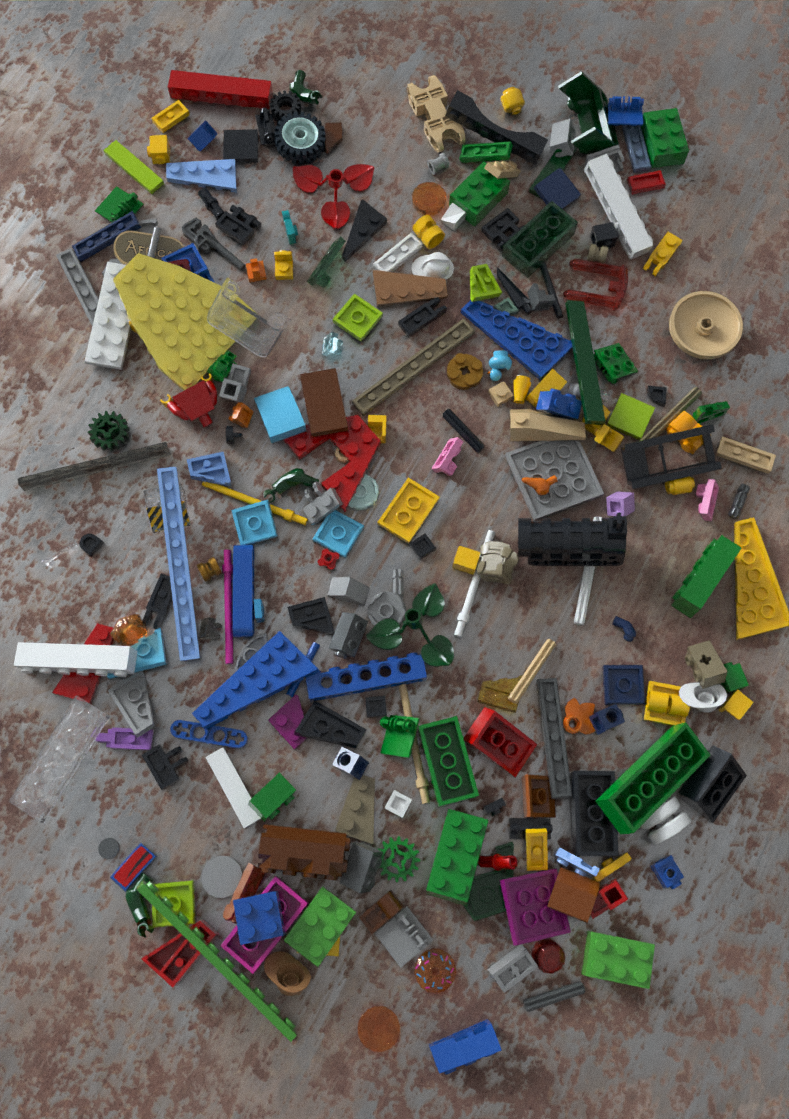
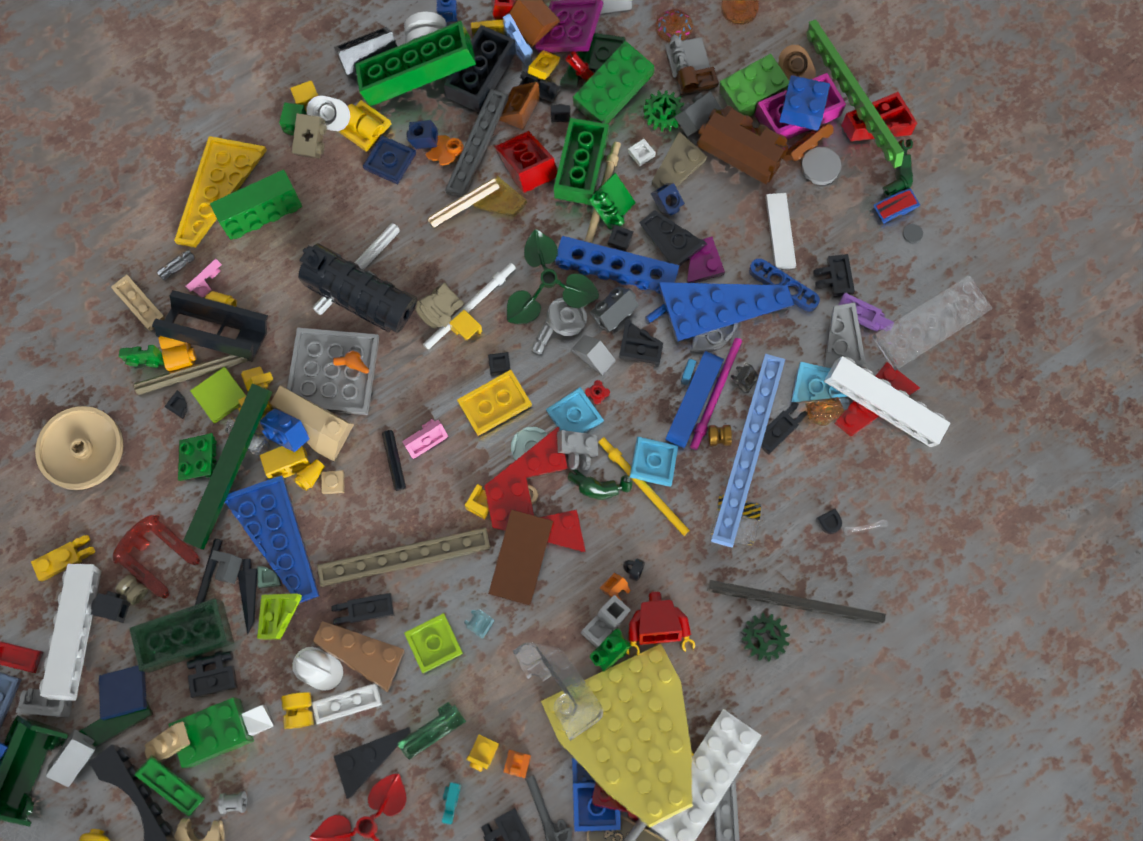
camera: 150 degrees left, 0 degrees up
lime plate [152,880,196,928] -> none
medium blue wing [187,452,232,486] -> none
green brick [248,772,296,822] -> none
medium azure slope [254,386,306,443] -> none
clear orange tile [412,182,446,215] -> none
pearl gold plate [447,353,483,390] -> none
medium azure animal [487,350,512,381] -> none
lavender panel [606,491,635,516] -> none
dark blue arm [612,616,637,642] -> none

